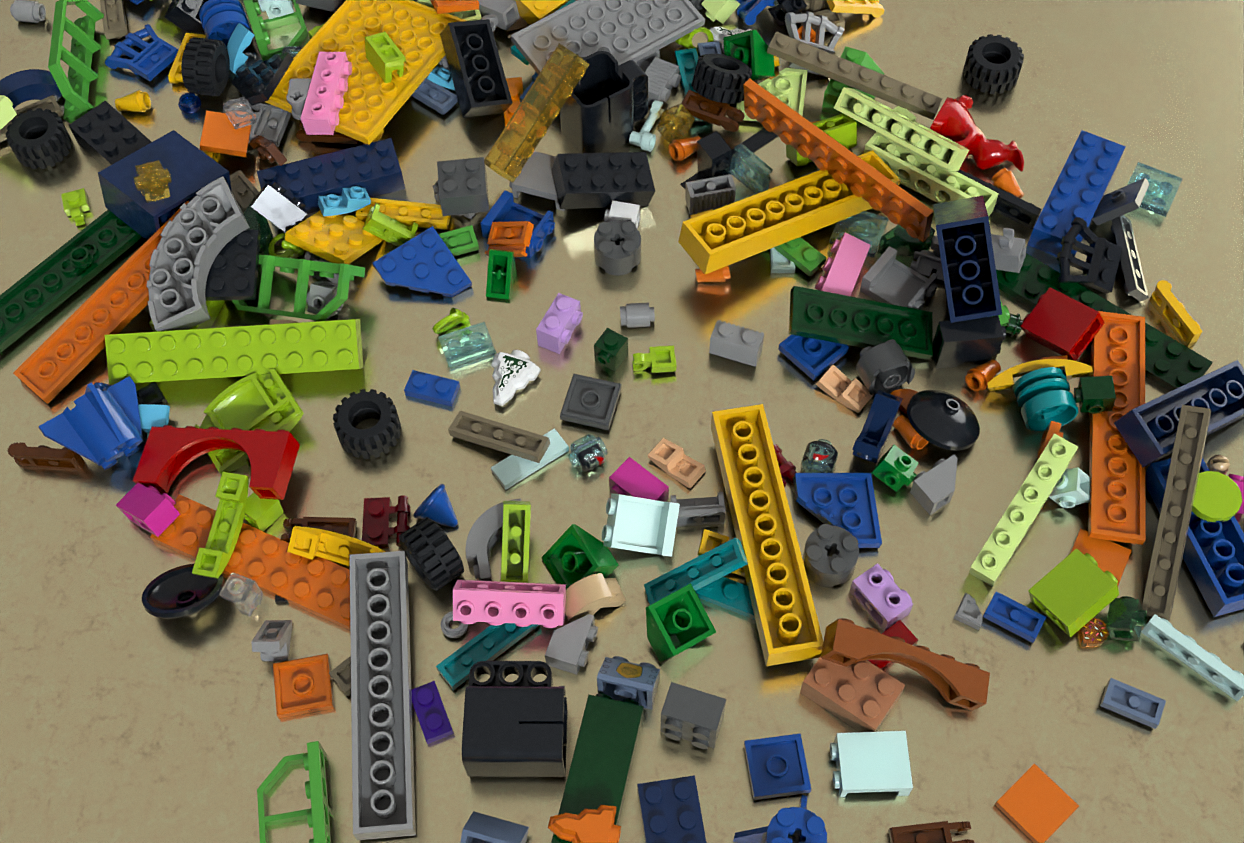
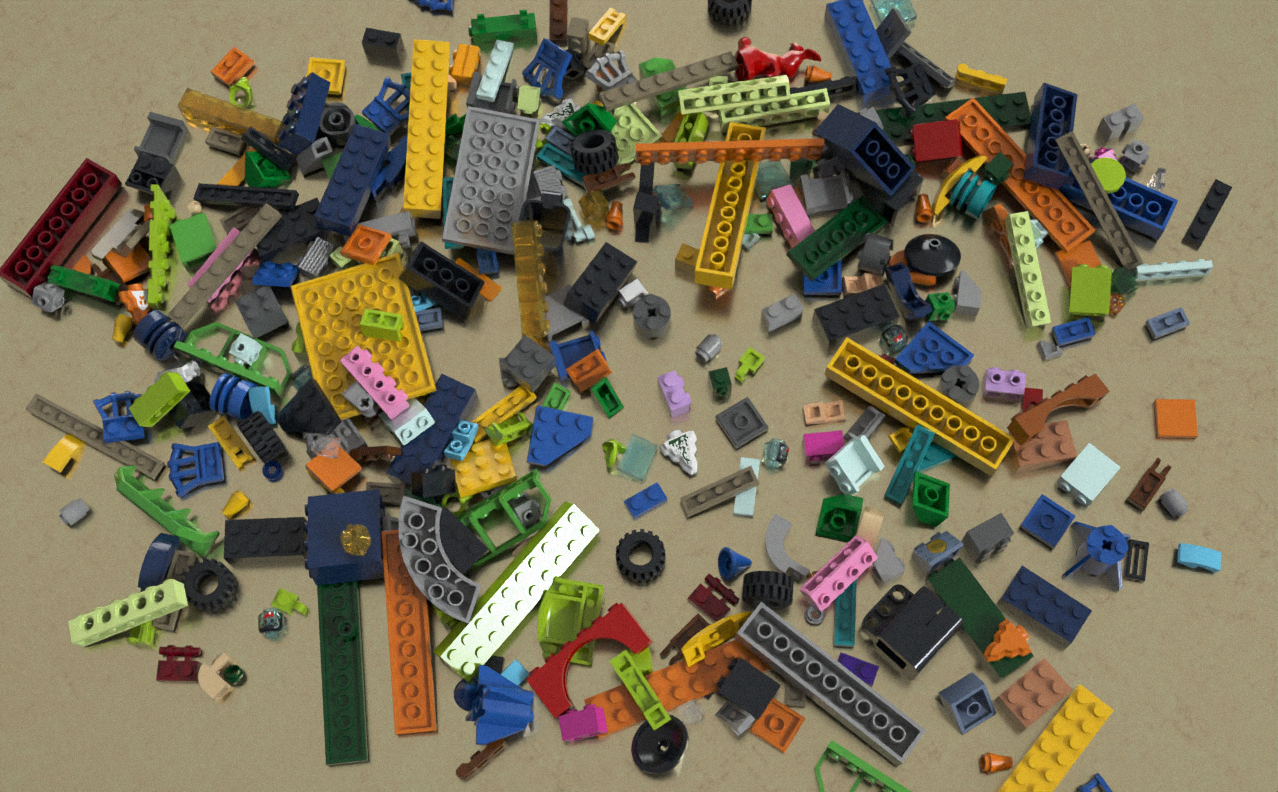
camera: 45 degrees left, 10 degrees up
lime brick [500,501,531,583] -> none
light grey brick [685,174,736,215] -> none
none -> head [258,608,285,639]
none -> light aqua panel [378,398,435,445]
none -> black brick [715,656,781,720]
none -> black brick [813,284,900,350]

